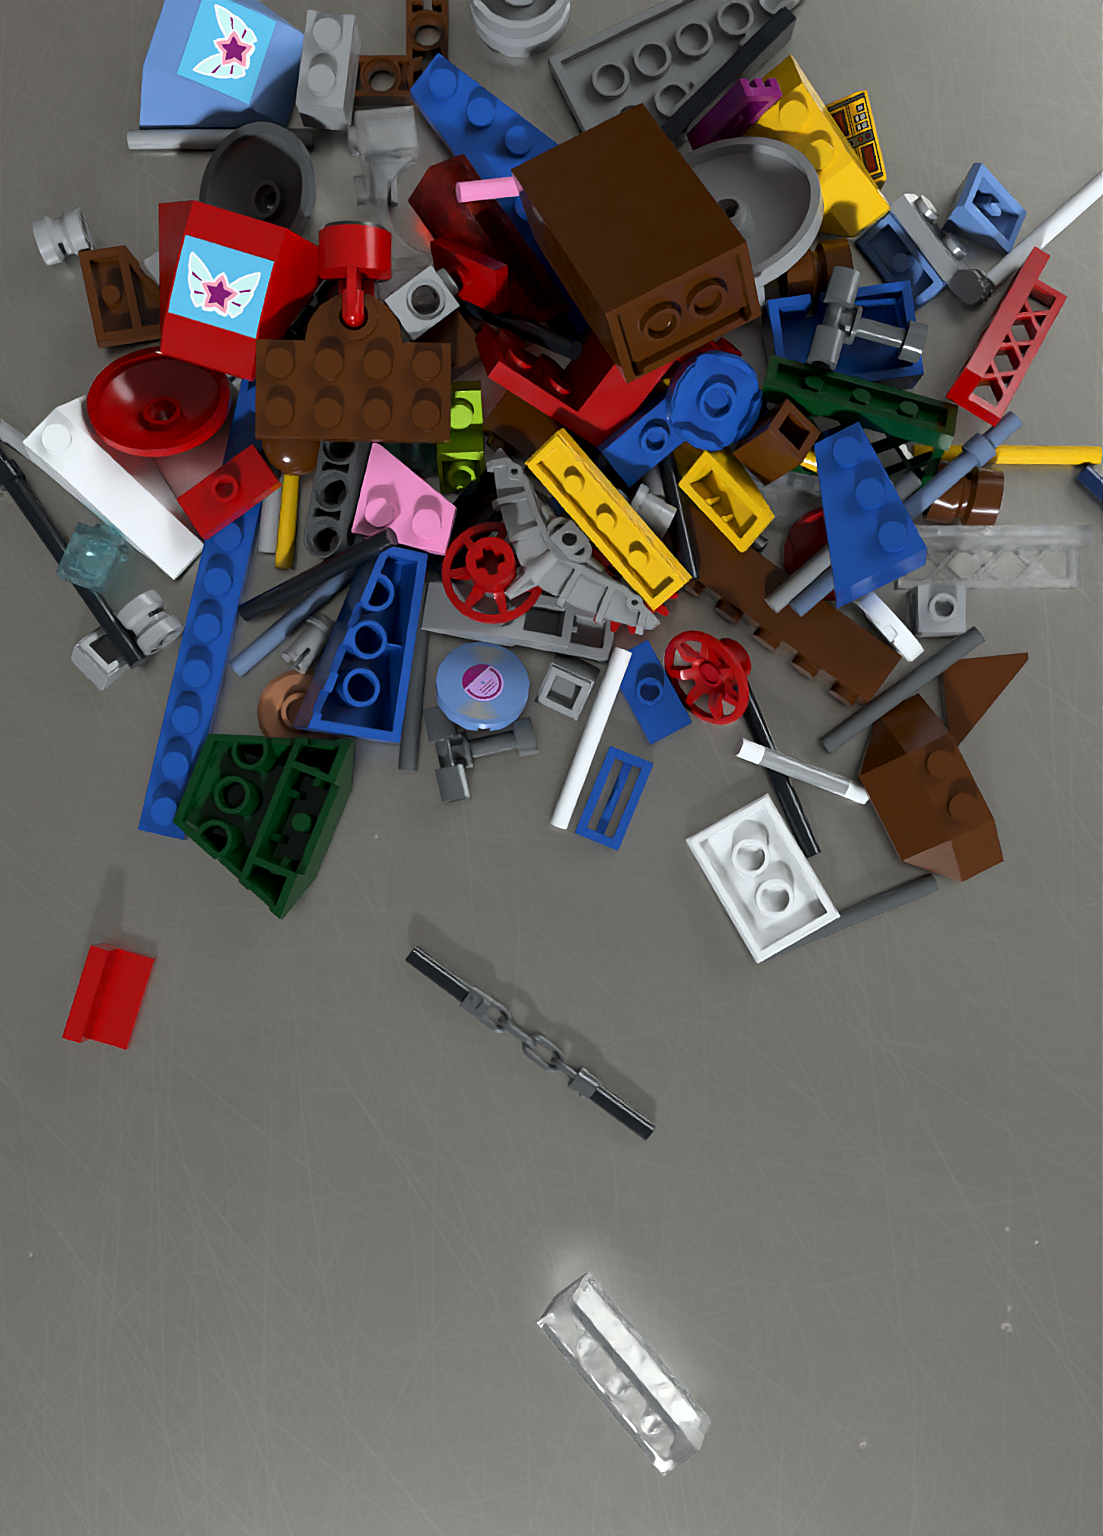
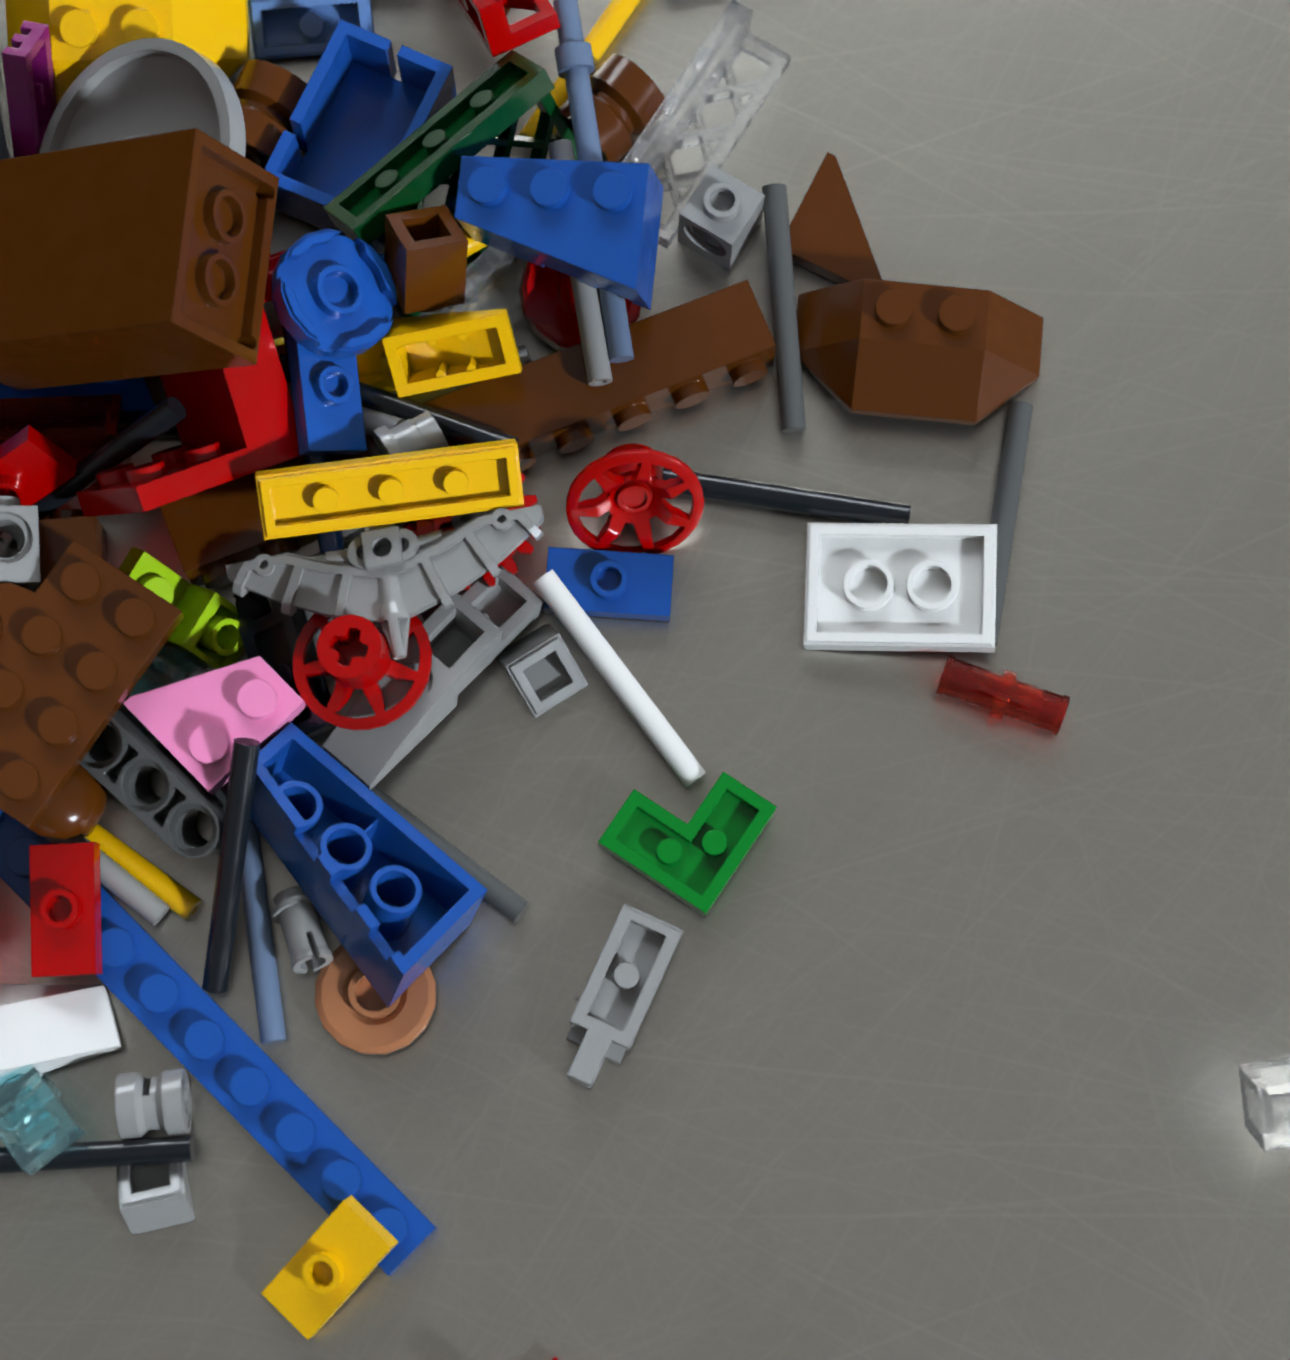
camera: 65 degrees left, 10 degrees down
dark green wedge [173,734,355,919] -> none
piece [405,945,656,1141] -> none
dark grey bar [422,706,538,804] -> none
medium blue tile [435,641,530,731] -> none
blue tile [574,746,654,851] -> none
light grey bar [735,738,868,804] -> none
dark grey bar [805,266,929,371] -> none
white tile [852,591,924,662] -> none
none -> yellow plate [261,1195,399,1340]
none -> light grey hinge [566,903,683,1089]
none -> green plate [598,772,777,917]
none -> clear red pin [936,655,1070,735]

